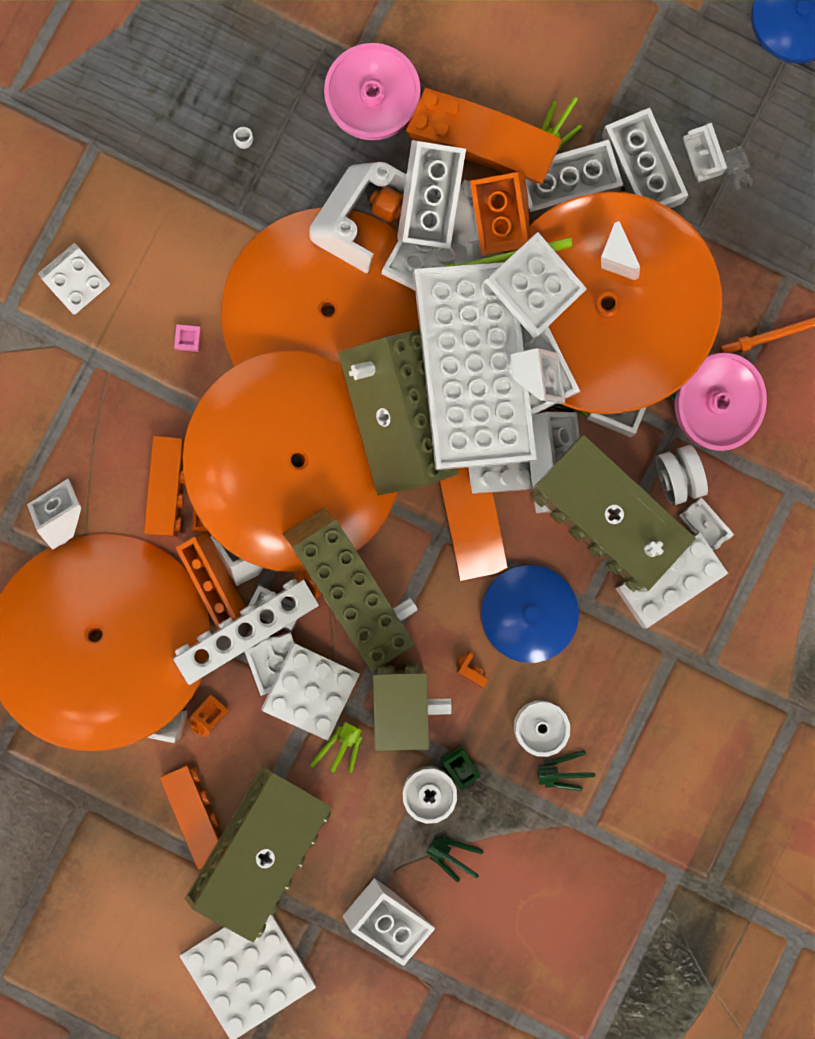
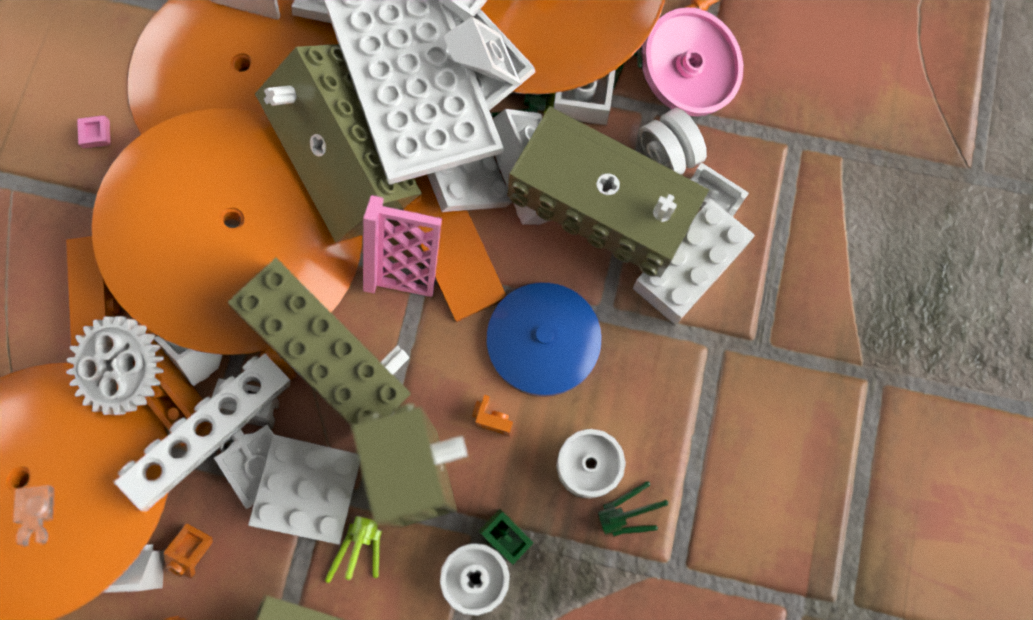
camera: 10 degrees left, 10 degrees down
none -> clear plate [13,485,54,546]
none -> white gear [67,316,164,415]
none -> bright pink fence [363,195,442,297]

